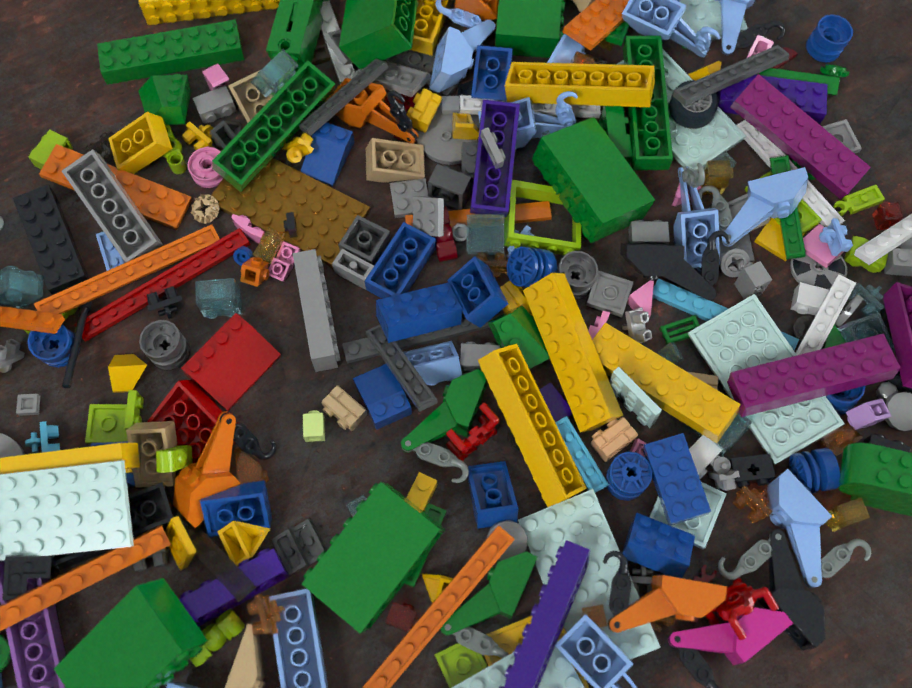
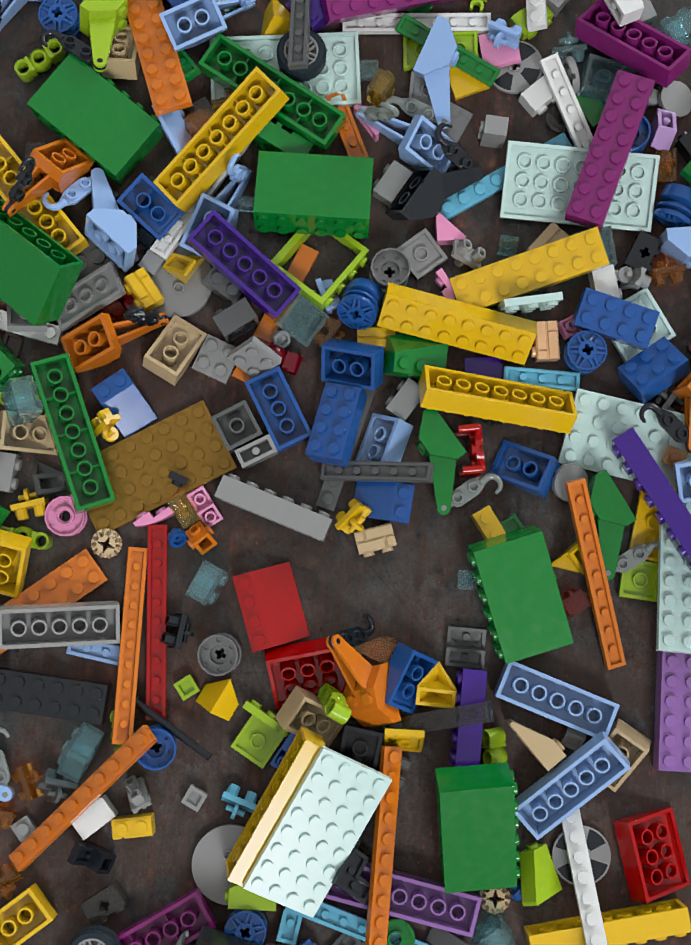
camera: 55 degrees left, 15 degrees up
clear orange hips [247,594,285,635] -> none
dark grey tile [299,58,389,136] -> none
yellowish green brick [303,410,325,442] -> none
light grey plate [480,127,505,169] -> none
green tile [659,315,700,345] -> none
light grey gear [720,247,750,277] -> none
none -> lime plate [173,674,200,701]
none -> orange plate [325,90,369,158]
none -> yellow hips [335,498,372,535]

